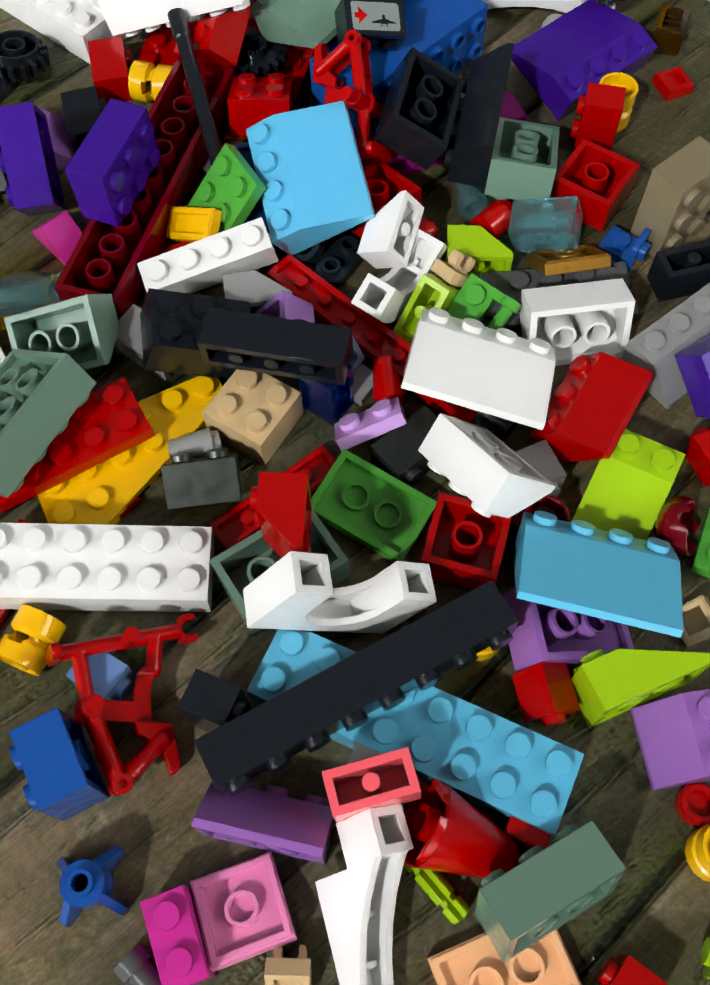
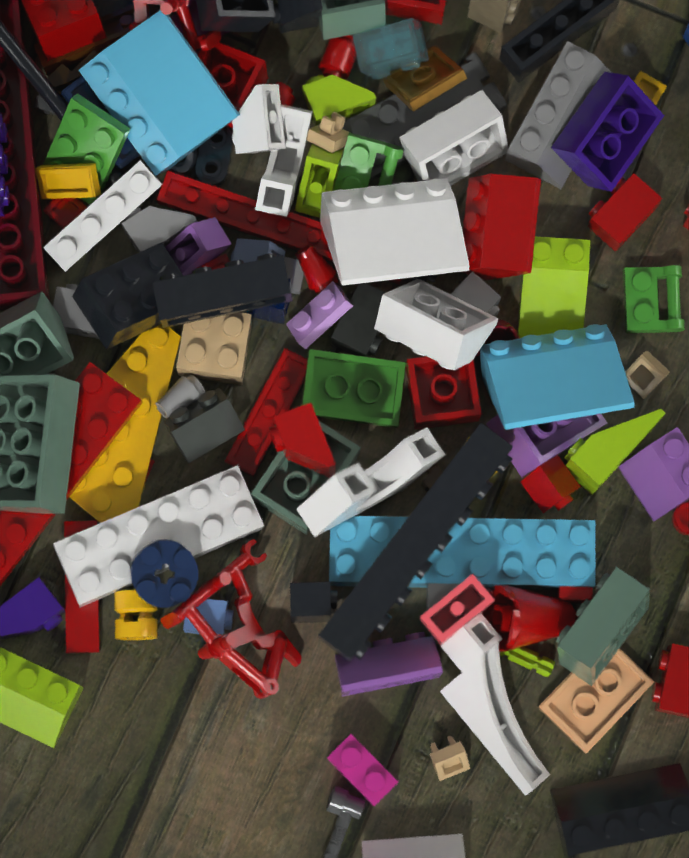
camera: 30 degrees left, 15 degrees up
blue brick [9,707,109,821] -> none
blue brick [56,845,130,927] -> none
bright pink tile [190,851,297,972] -> none
clear light blue cone [455,183,488,221] -> none
blue bracket [598,225,652,271] -> none
dark red hair [654,496,699,557] -> none
none -> dark blue plate [130,539,198,608]

